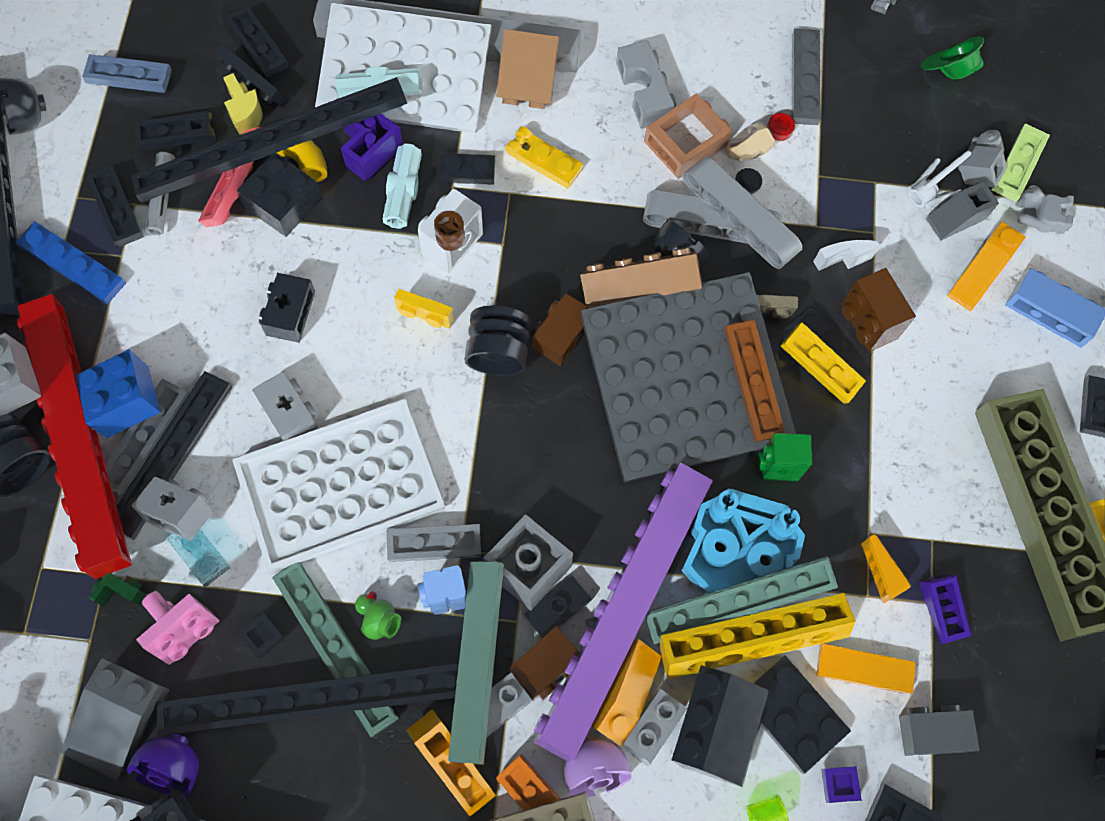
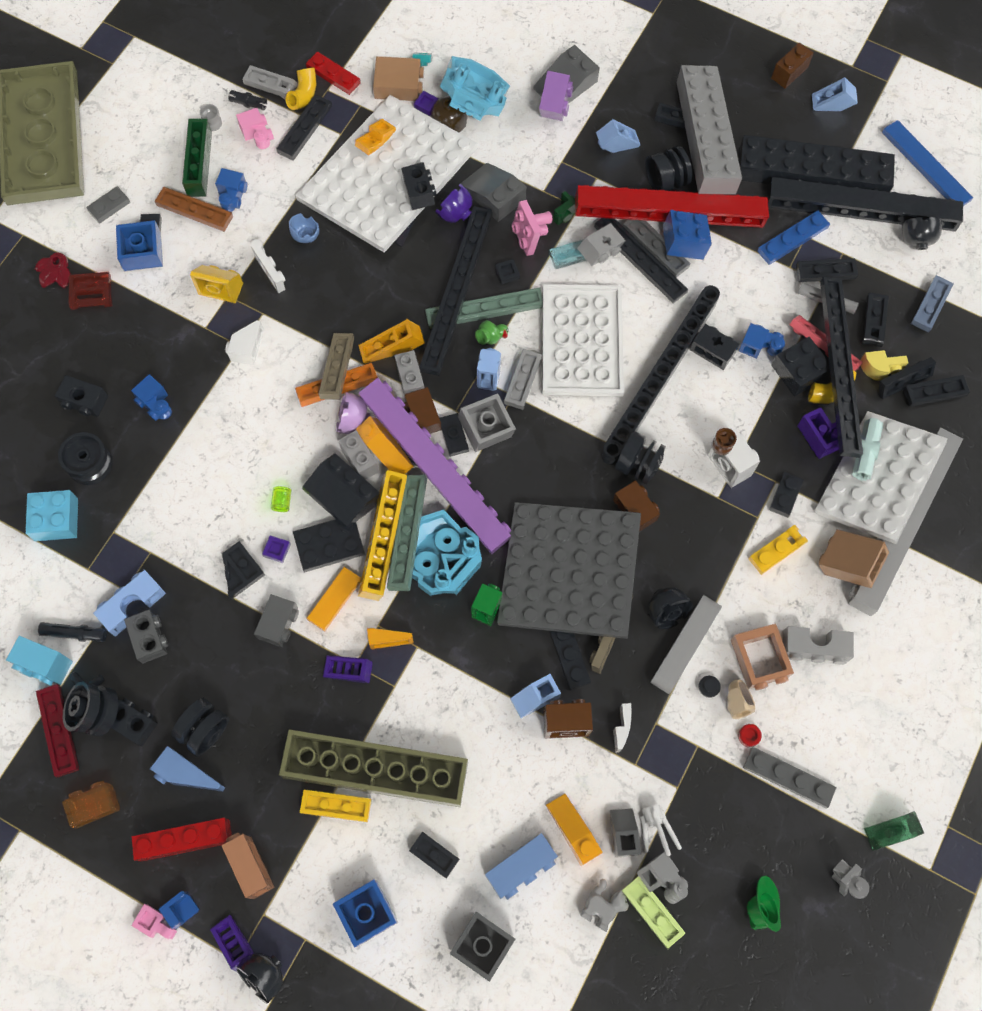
camera: 115 degrees right, 0 degrees up
light grey brick [252,371,318,441] -> none
light aqua piece [383,144,422,229] -> none
yellow plate [394,288,454,329] -> none
sand green tile [448,562,504,765] -> none
medium nougat brick [580,247,702,308] -> none
light grey beam [683,156,802,269] -> none
dark orange plate [724,320,786,443] -> none
yellow plate [780,323,866,404] -> none
none -> light blue slope [510,674,561,718]
none -> black beam [602,285,720,465]
none -> blue brick [739,323,785,359]

